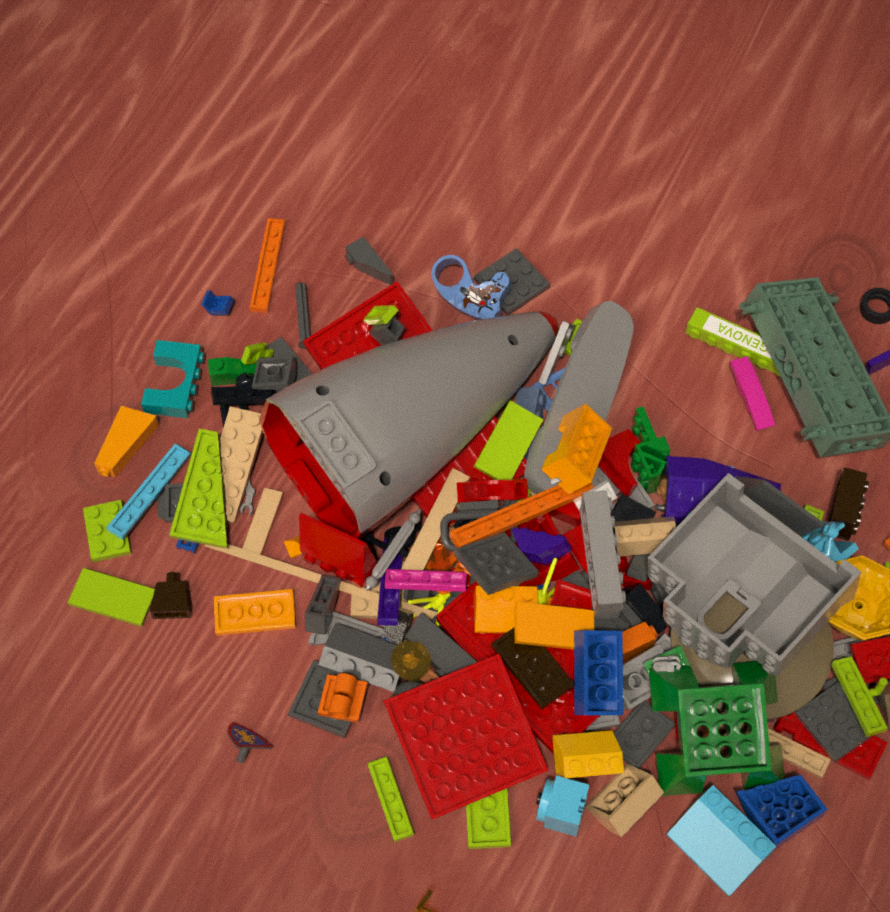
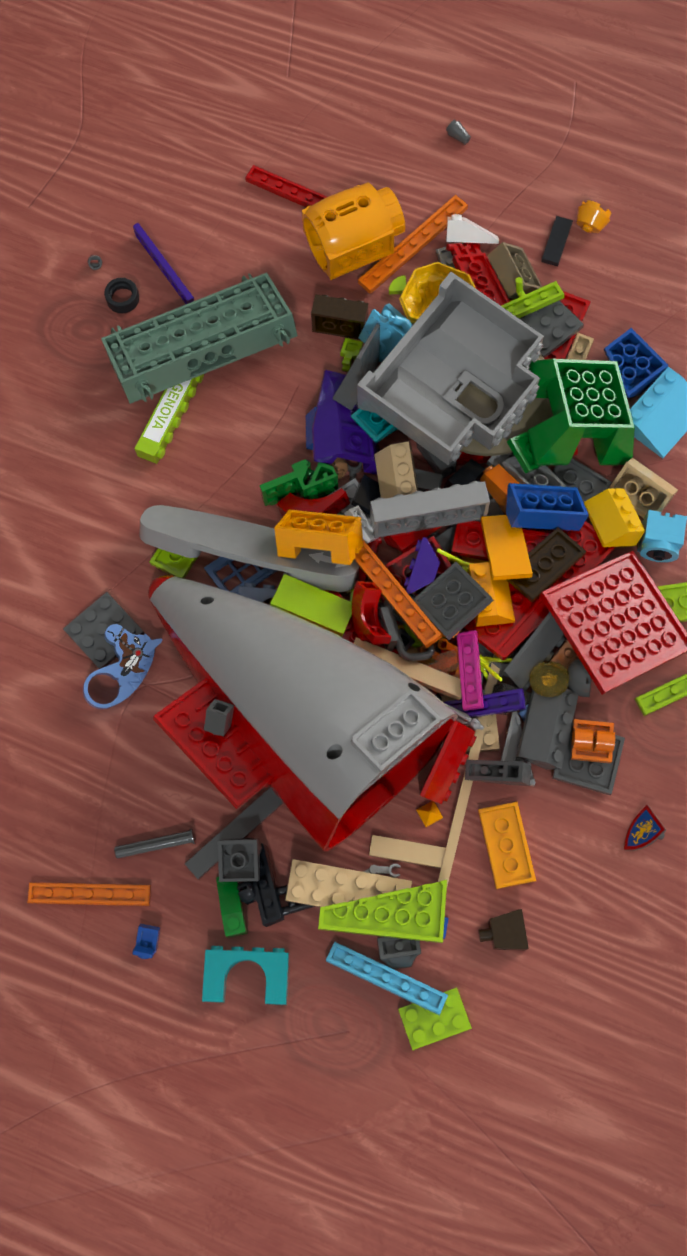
camera: 95 degrees left, 10 degrees up
lime tile [68,568,155,627] -> none
light orange slope [94,406,159,477] -> none
lime plate [241,342,274,365] -> none
dark grey slope [345,236,394,285] -> none
lime tile [364,305,398,325] -> none
light grey wing [538,321,576,385] -> none
light grey piece [653,655,681,672] -> none
dark pink slope [729,356,775,431] -> none

